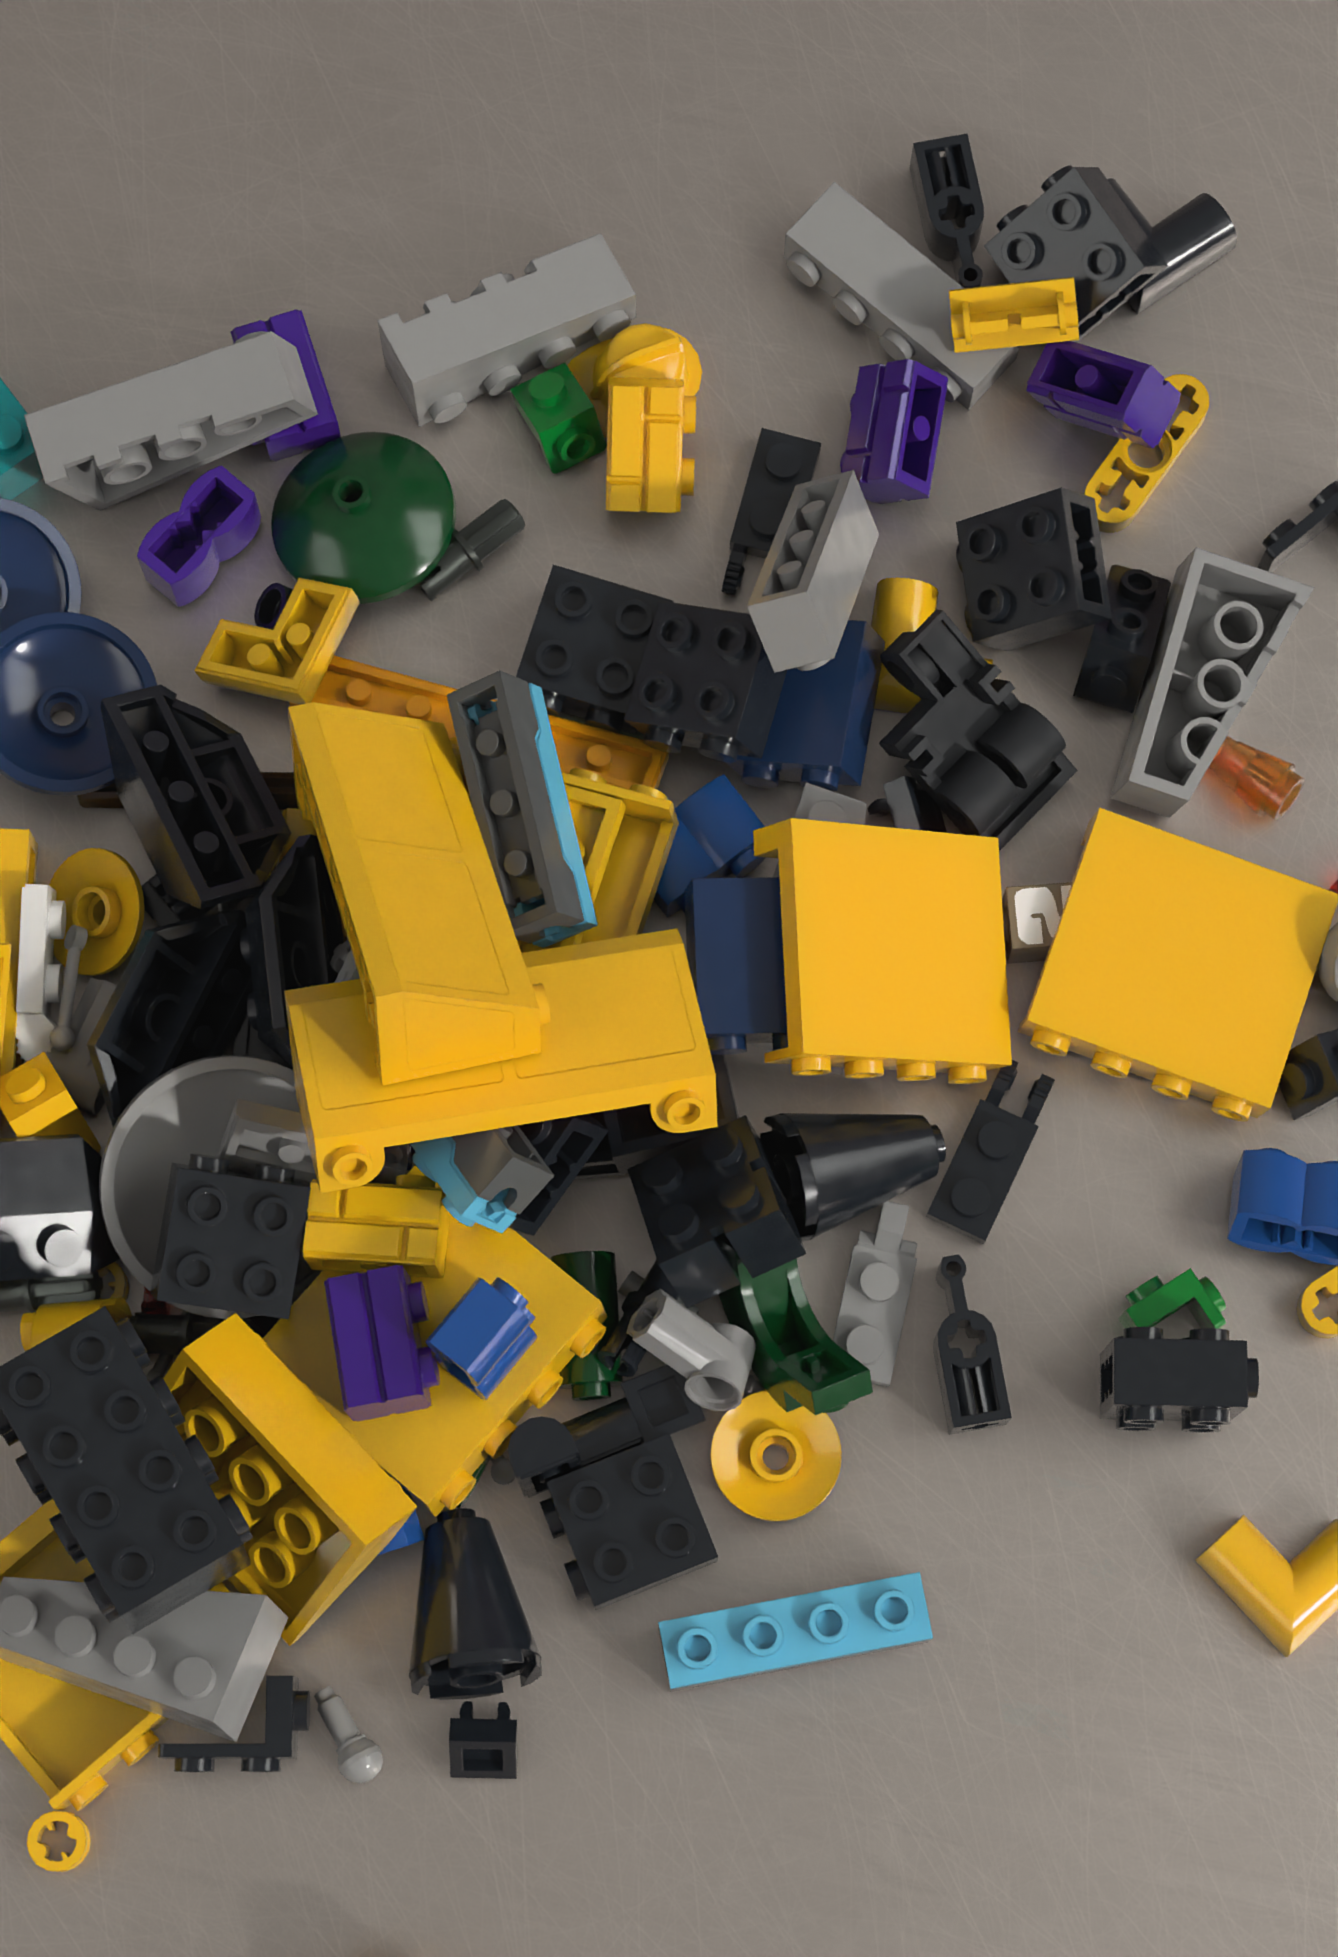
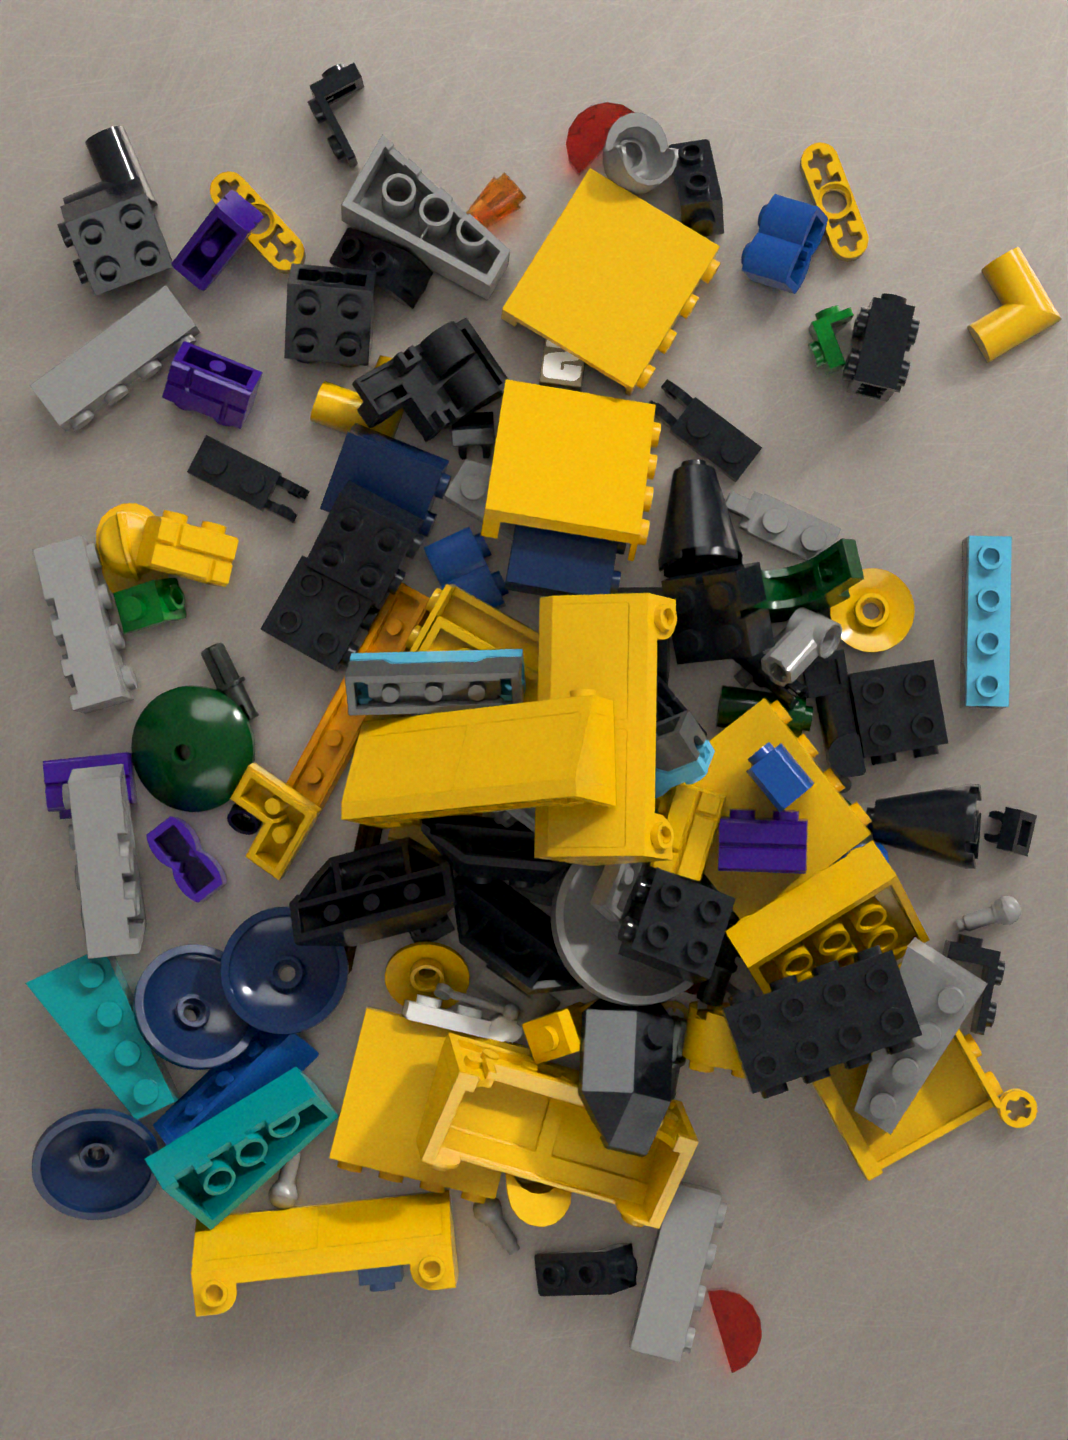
camera: 70 degrees left, 10 degrees up
light grey brick [747,470,879,673] -> none
black piece [909,134,984,288] -> none
black piece [933,1254,1012,1435] -> none
yellow hinge [949,277,1079,353] -> none

